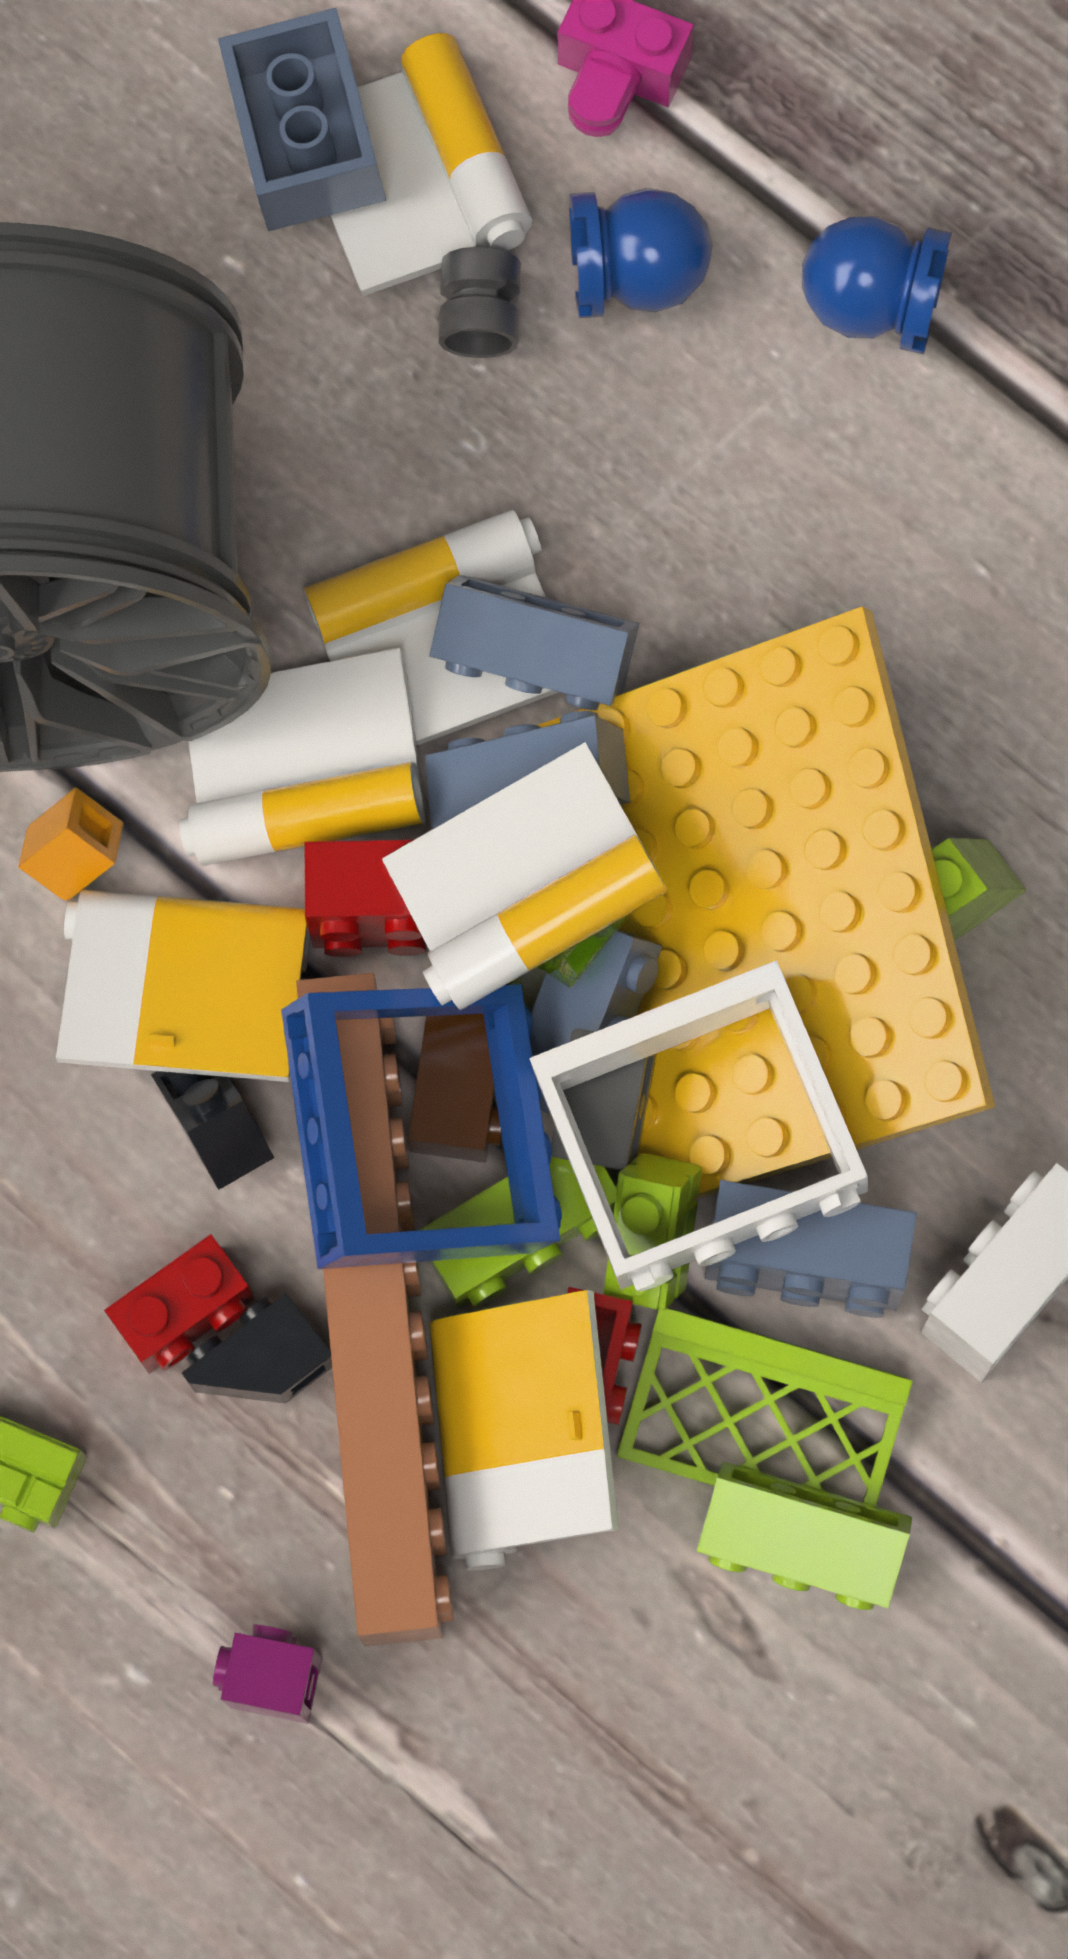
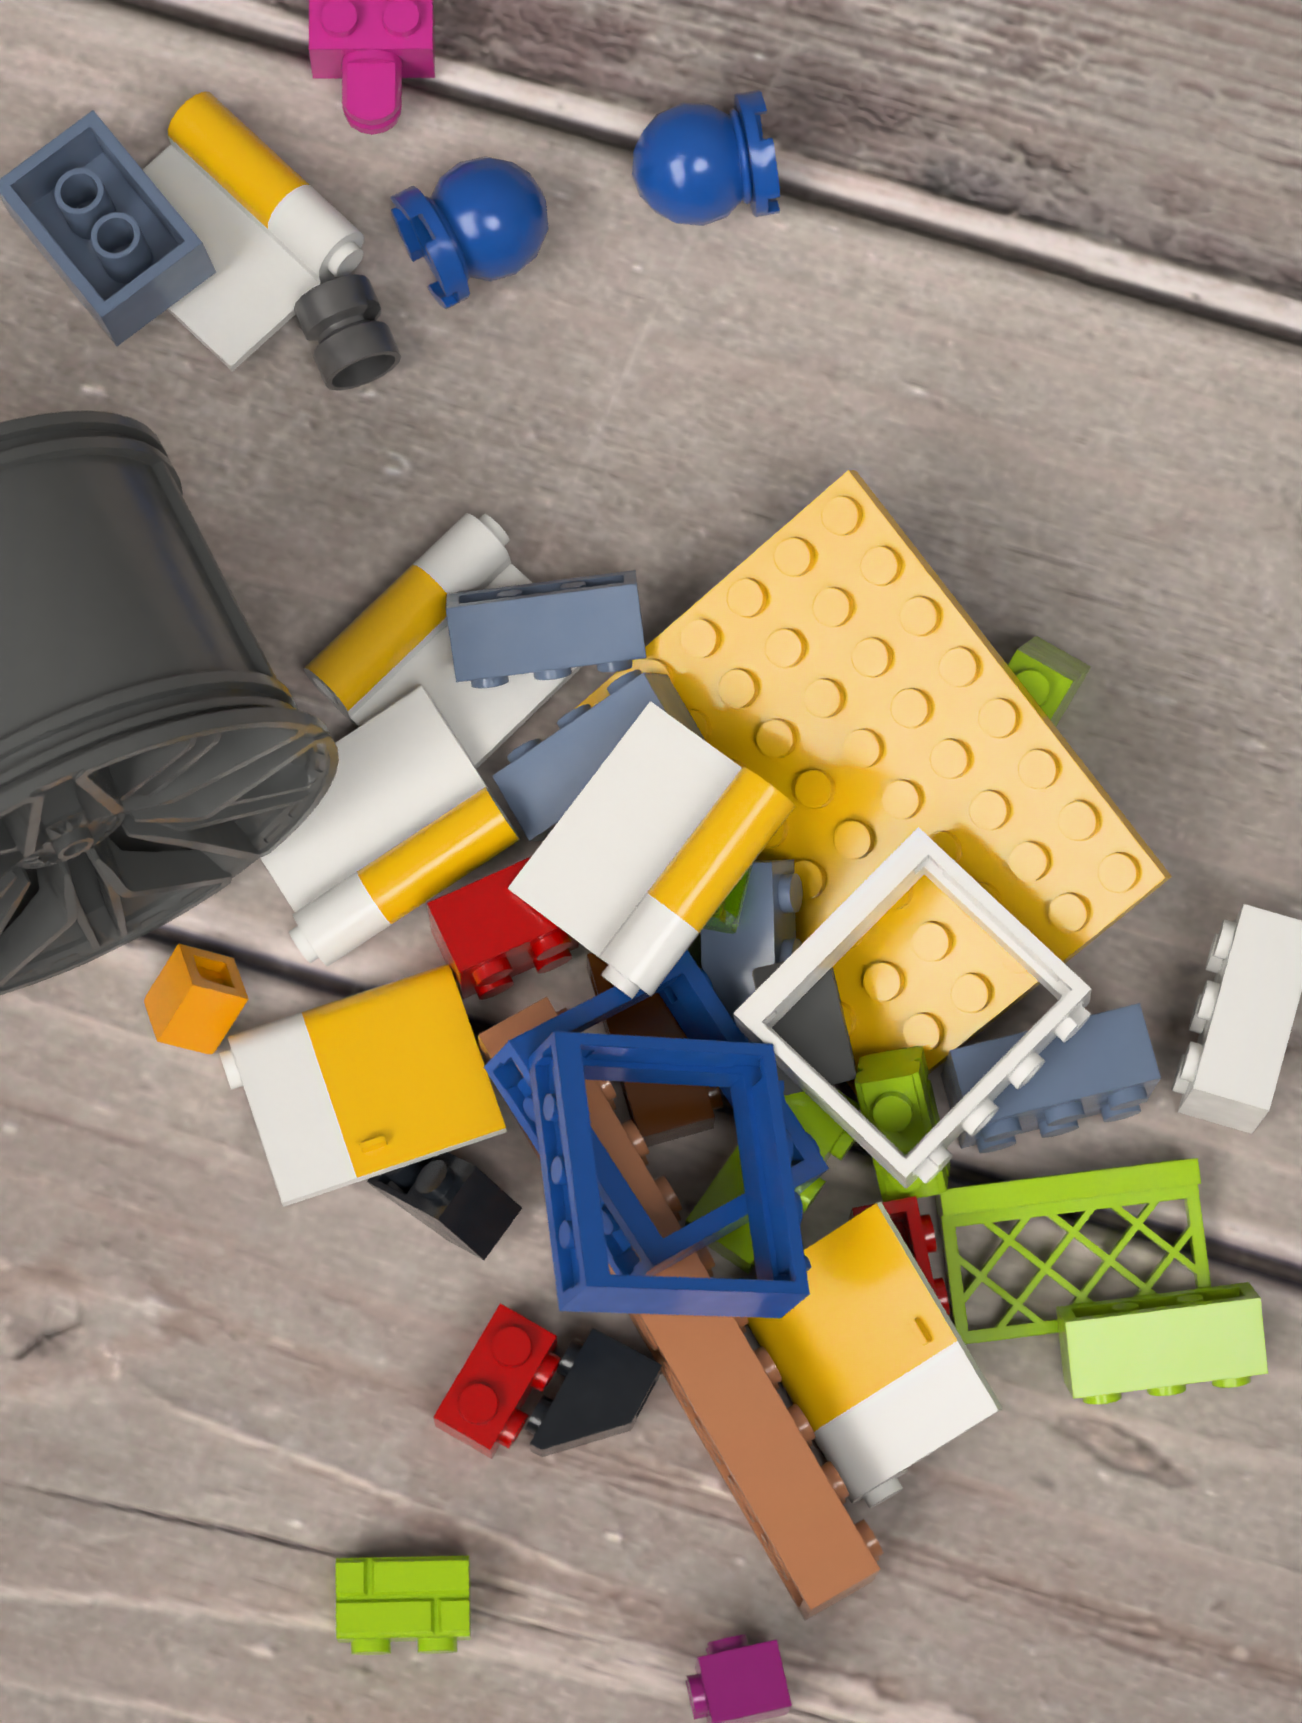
camera: 30 degrees left, 0 degrees up
none -> blue window [528,1031,812,1318]

